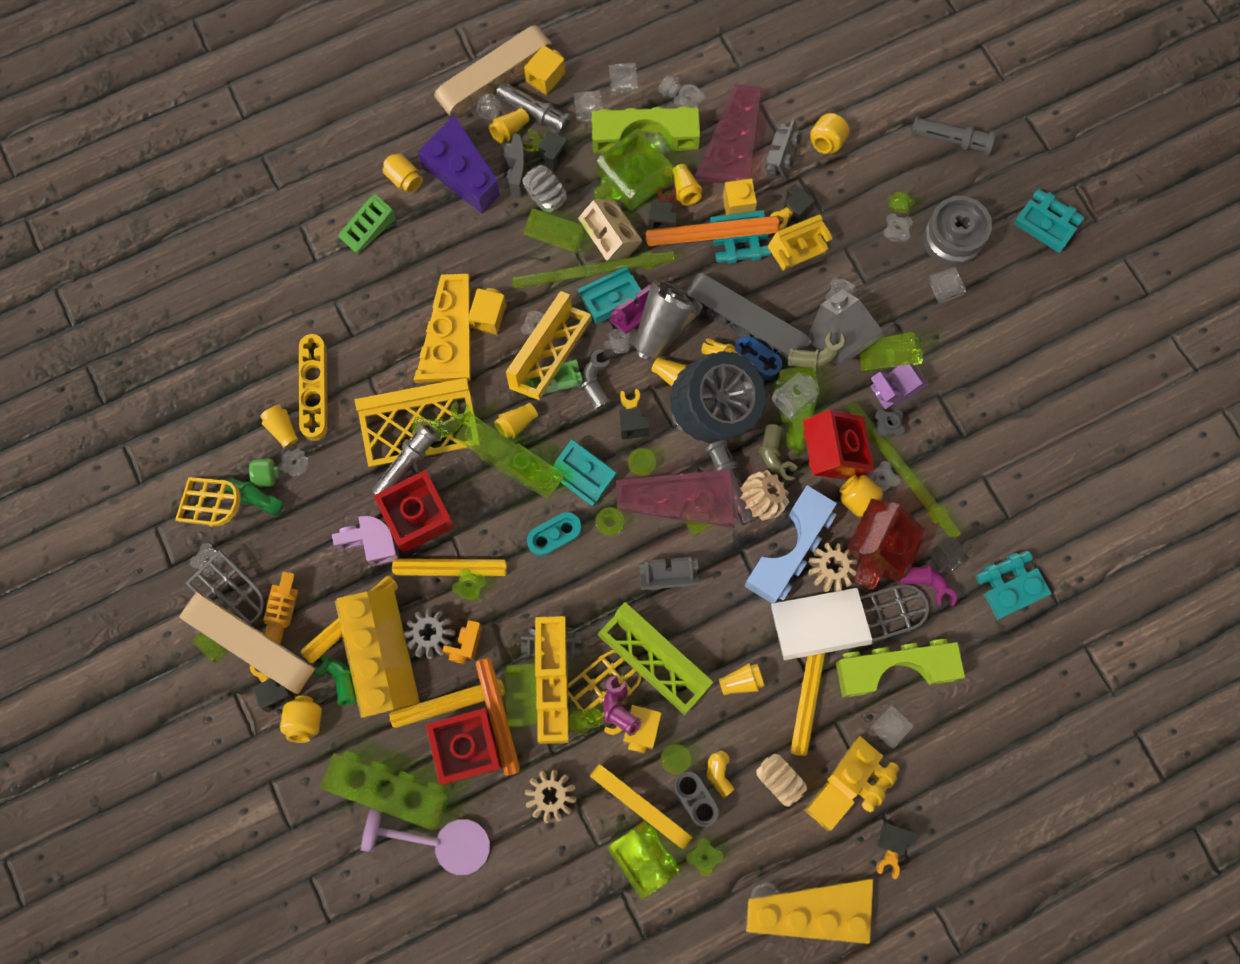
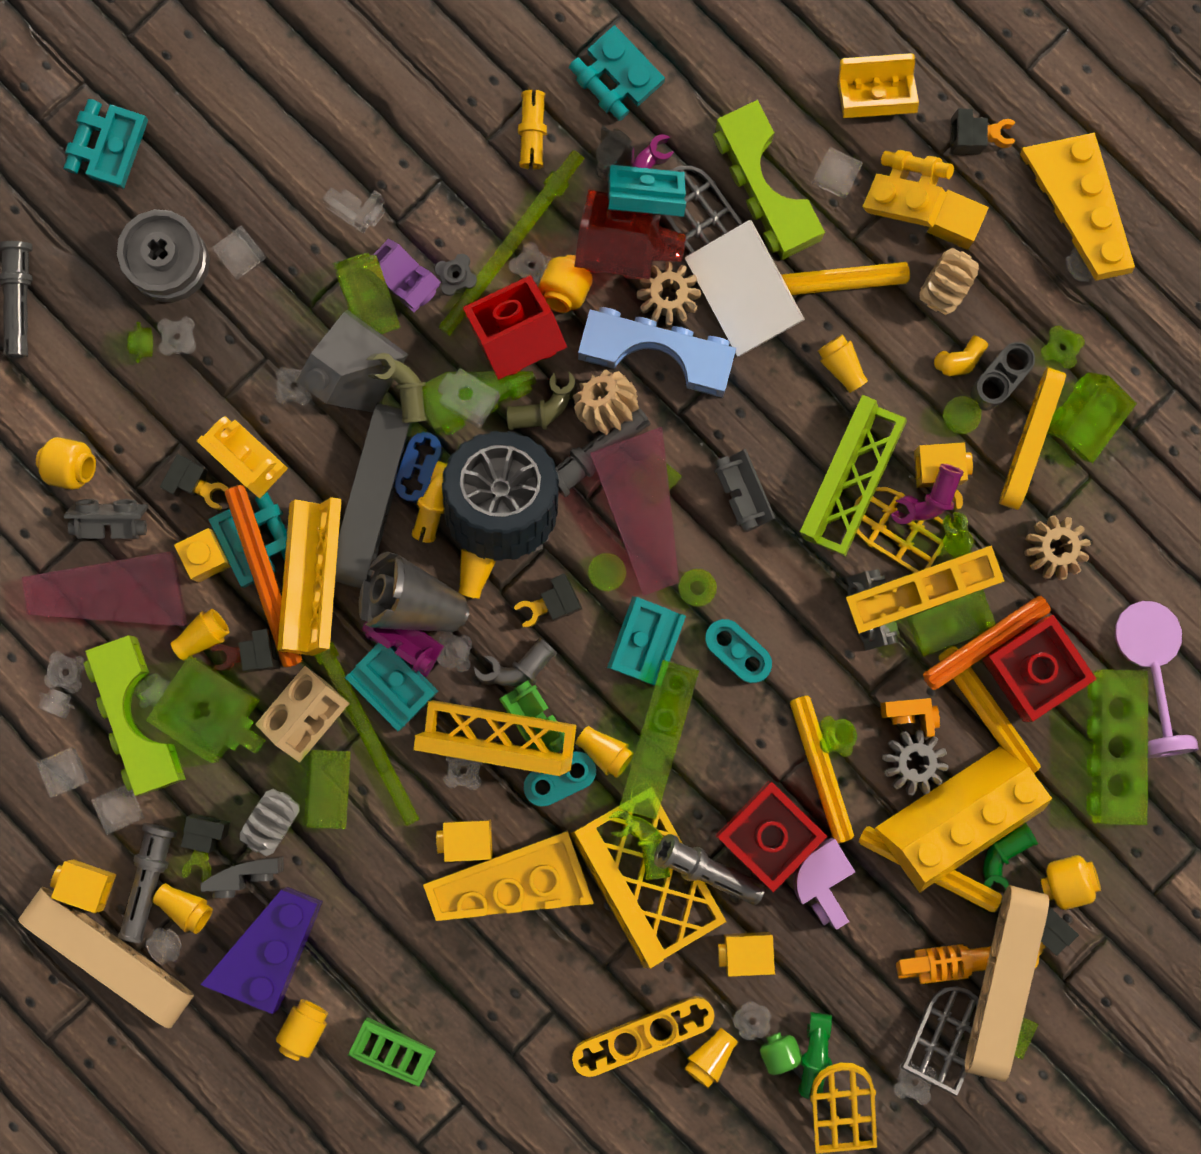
camera: 110 degrees left, 10 degrees up
none -> yellow fence [277,497,341,656]
none -> clear bracket [322,187,385,233]
none -> yellow pin [518,90,547,170]
none -> teal plate [524,752,596,806]
none -> teal plate [608,165,686,217]
none -> yellow brick [718,932,775,977]
none -> yellow bracket [838,53,919,118]

